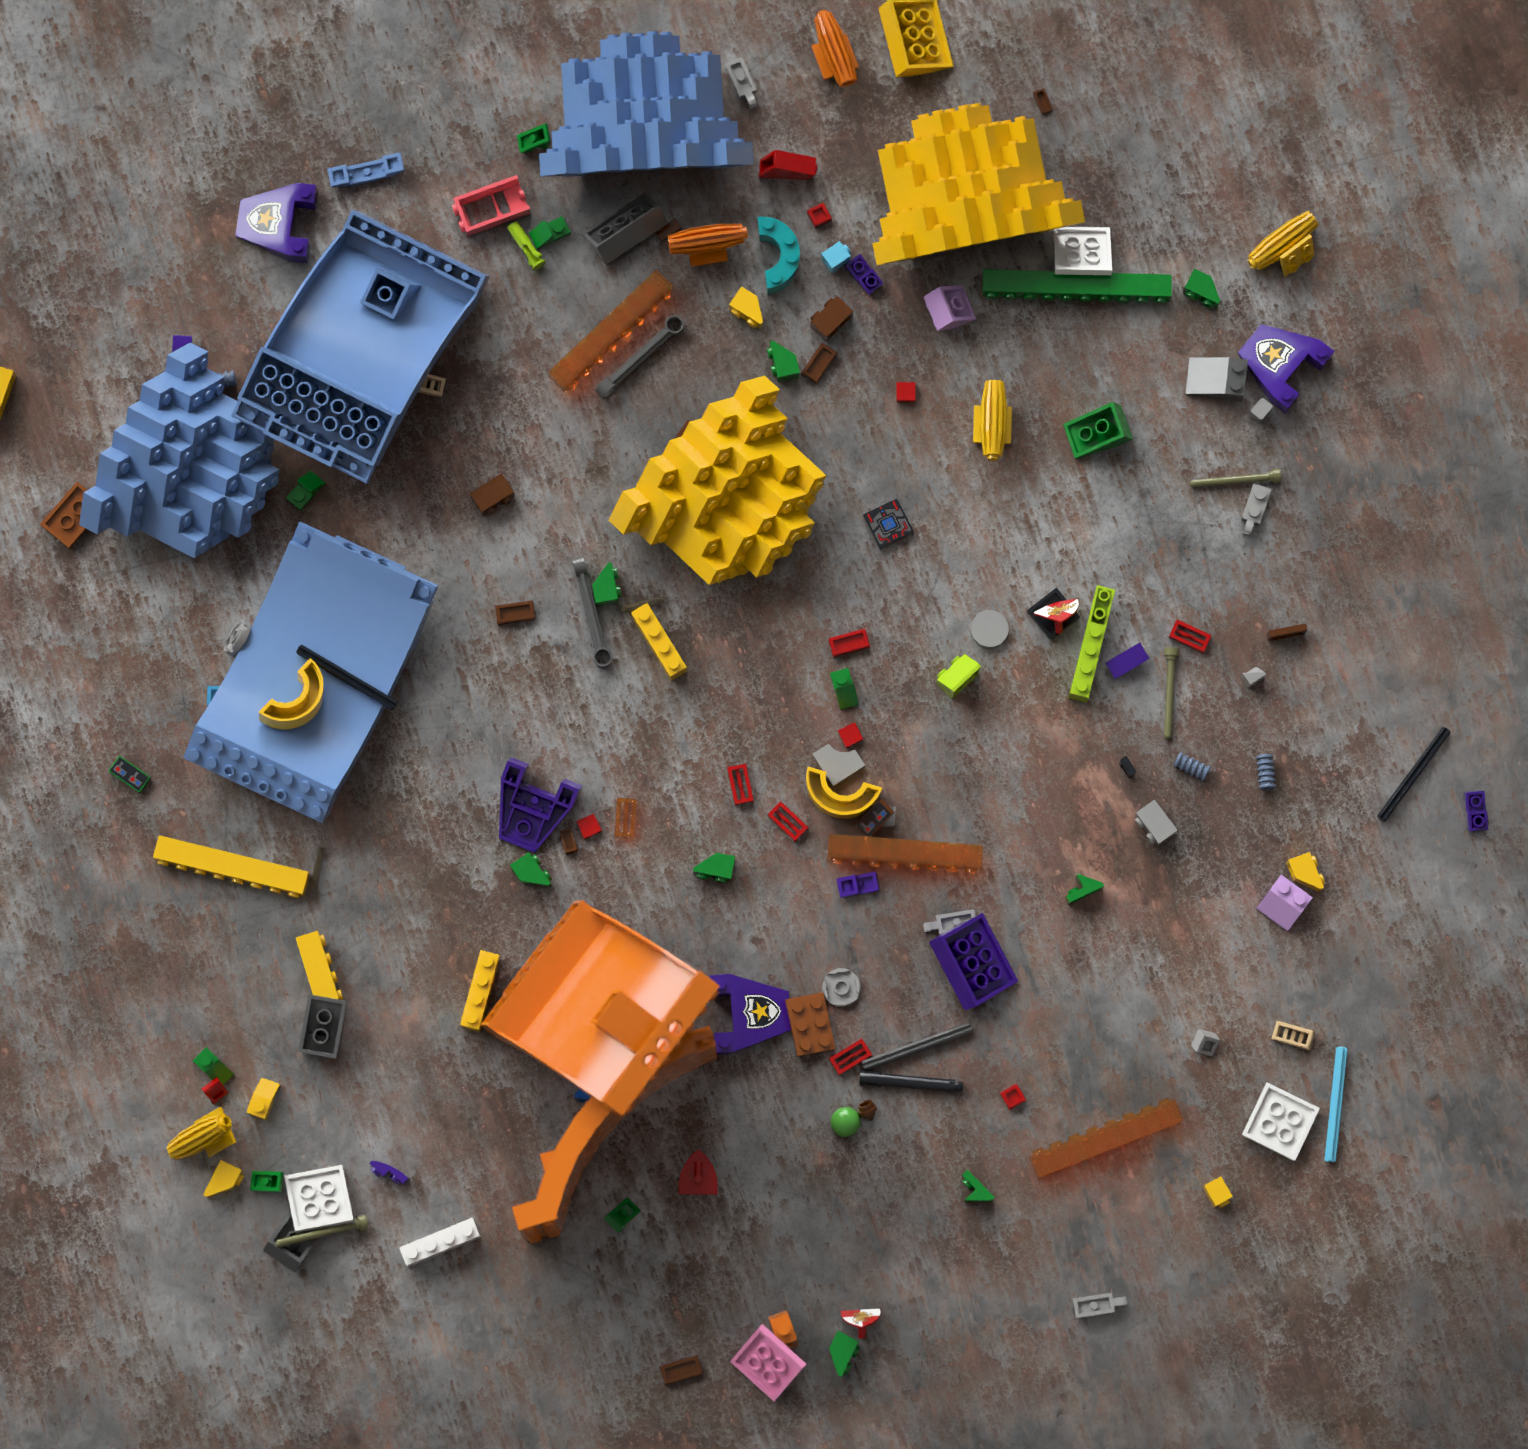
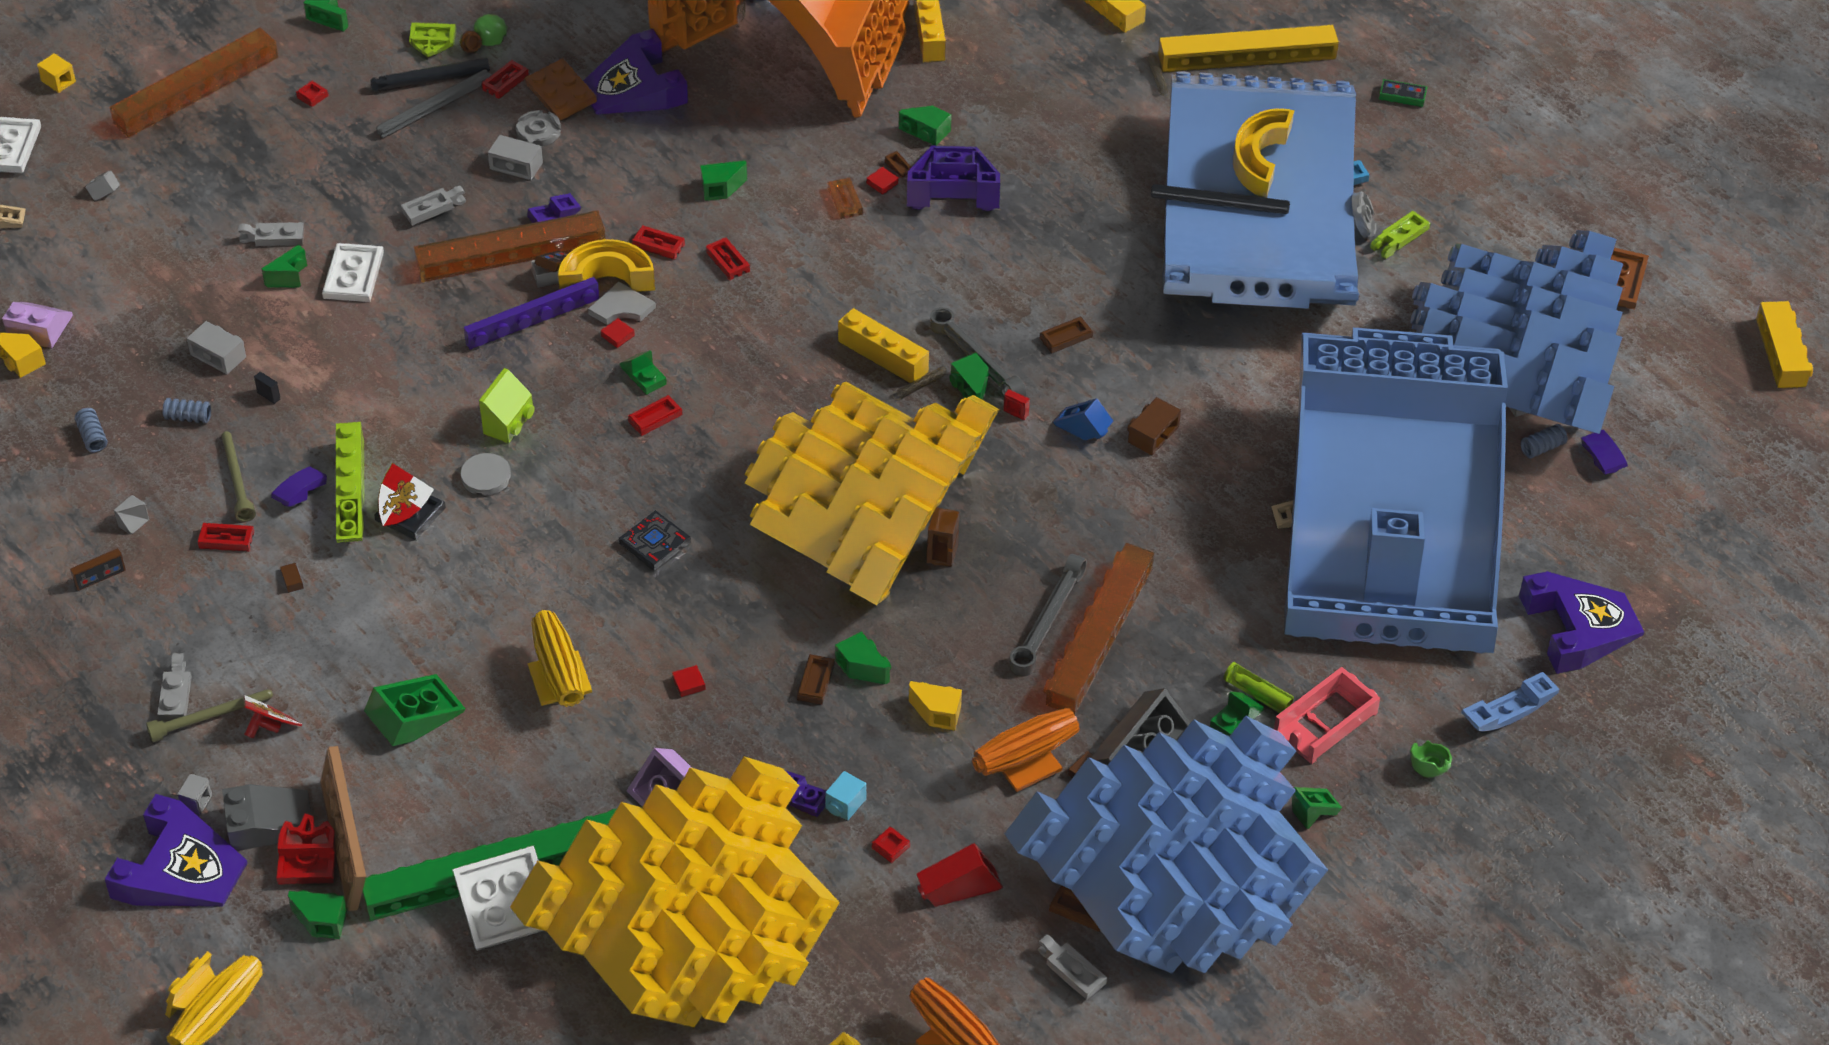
camera: 160 degrees right, 30 degrees down
teal brick [757,216,800,295] -> none
reddish brown piece [810,296,853,342] -> none
dark purple slope [929,913,1018,1011] -> none
none -> light grey plate [238,222,304,246]
none -> red shield [243,695,302,739]
none -> red plate [277,813,336,884]
none -> reddish brown piece [280,563,304,593]
none -> medium nougat tile [320,746,366,911]
none -> white tile [322,243,384,302]
none -> lime slope [409,23,456,57]
none -> dark purple plate [464,277,599,349]
none -> light grey brick [488,135,543,180]
none -> red tile [1003,389,1030,420]
none -> blue slope [1053,398,1113,440]
none -> lime hinge [1370,211,1431,259]
none -> bright green hair [1410,740,1452,778]

